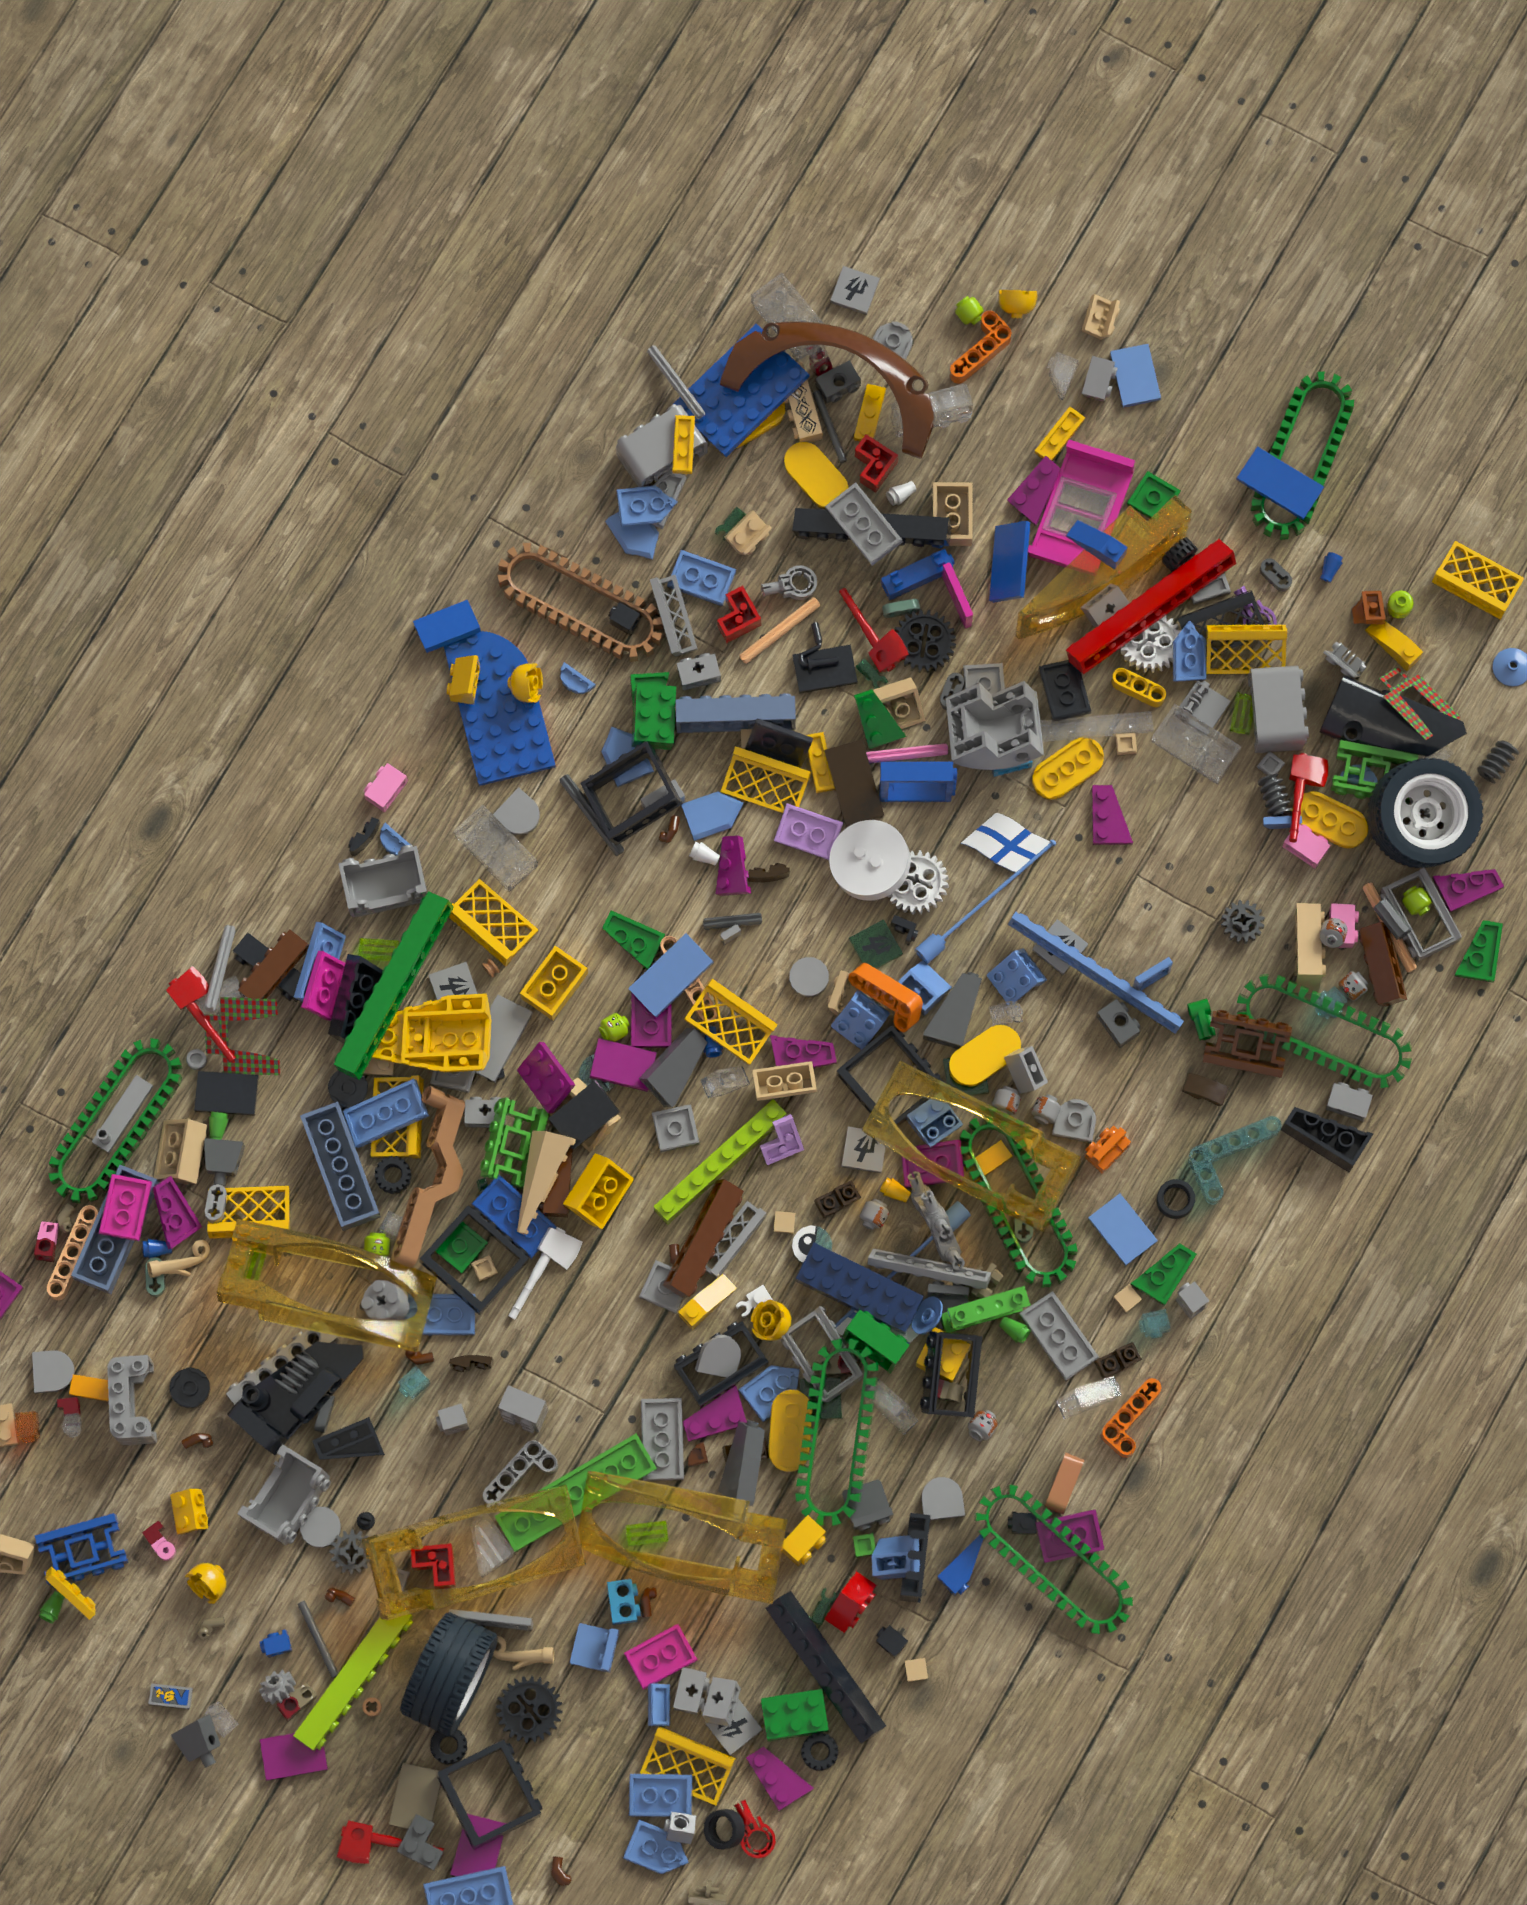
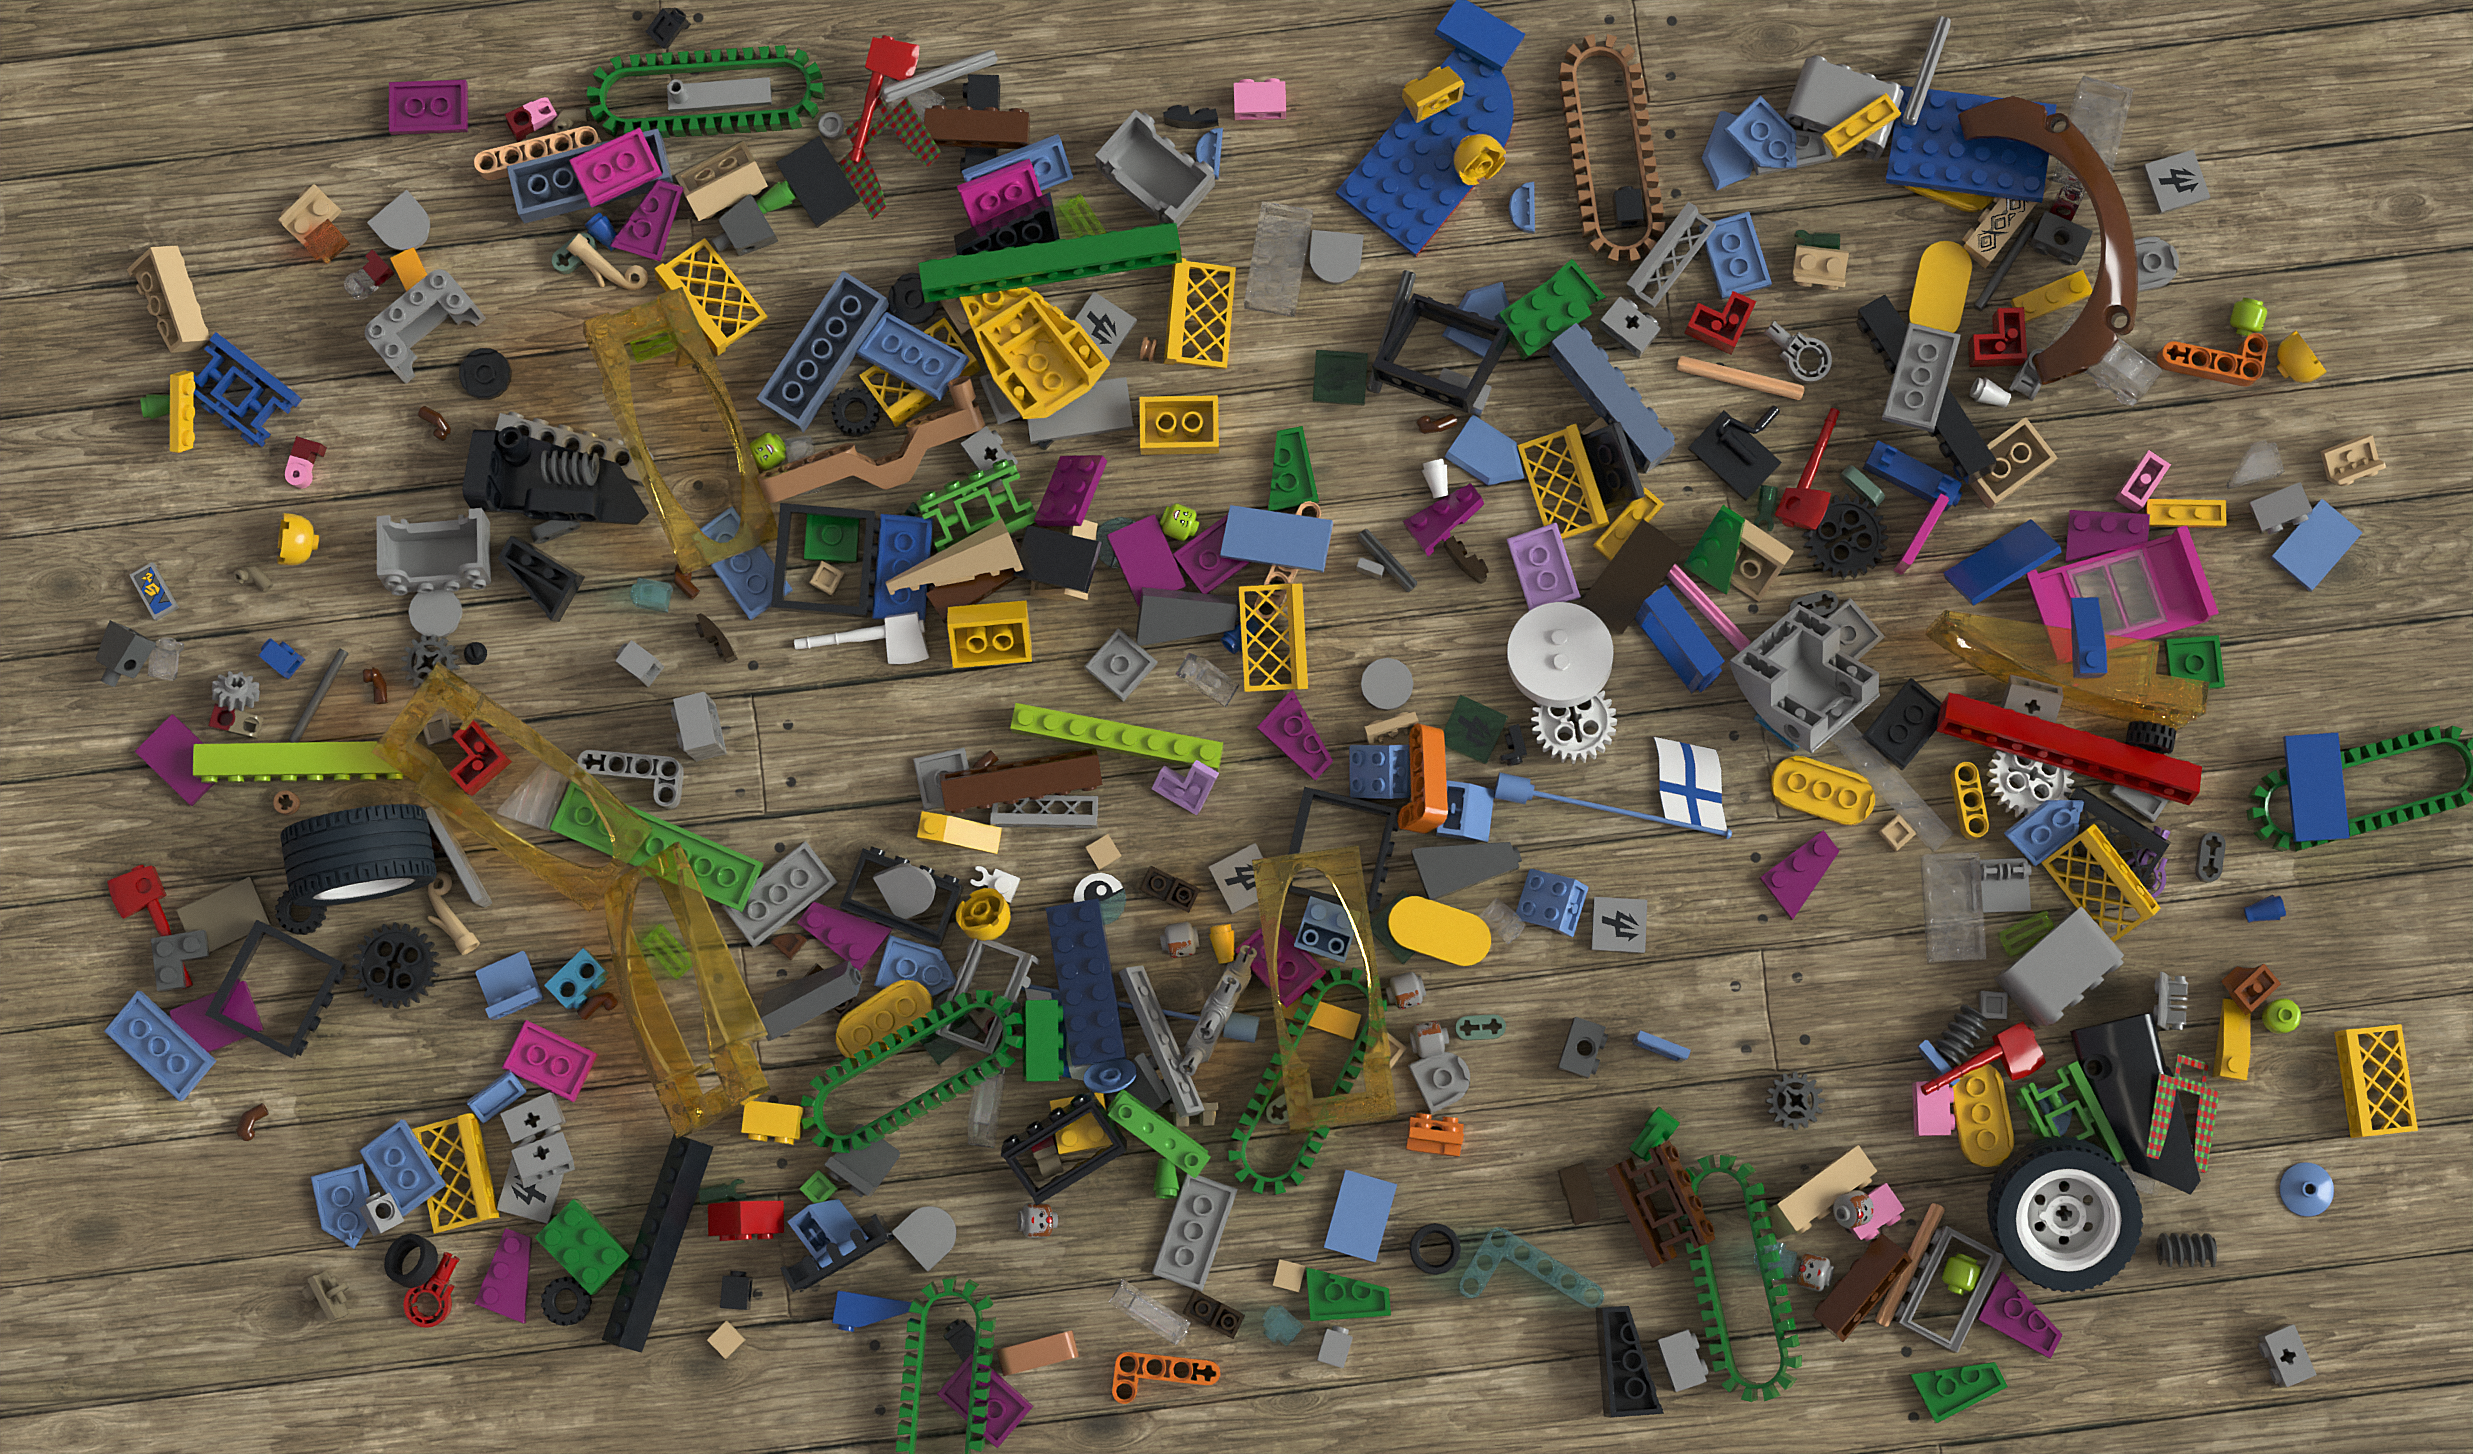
camera: 55 degrees right, 5 degrees up
yellow bracket [170,1489,208,1535] -> none
light grey beam [205,1184,227,1224] -> none
light grey brick [361,1280,410,1324] -> none
tan slope [752,1061,817,1101] -> none
light grey brick [1004,1046,1048,1094] -> none
medium blue plate [1008,912,1184,1034] -> none
dark grey axle [1373,898,1412,940] -> none
none -> black bracket [645,7,691,49]
none -> clear green tile [1313,350,1368,406]
none -> sand green beam [1455,1014,1506,1041]
none -> light grey piece [2009,348,2045,401]
none -> bright pink brick [2114,450,2171,513]

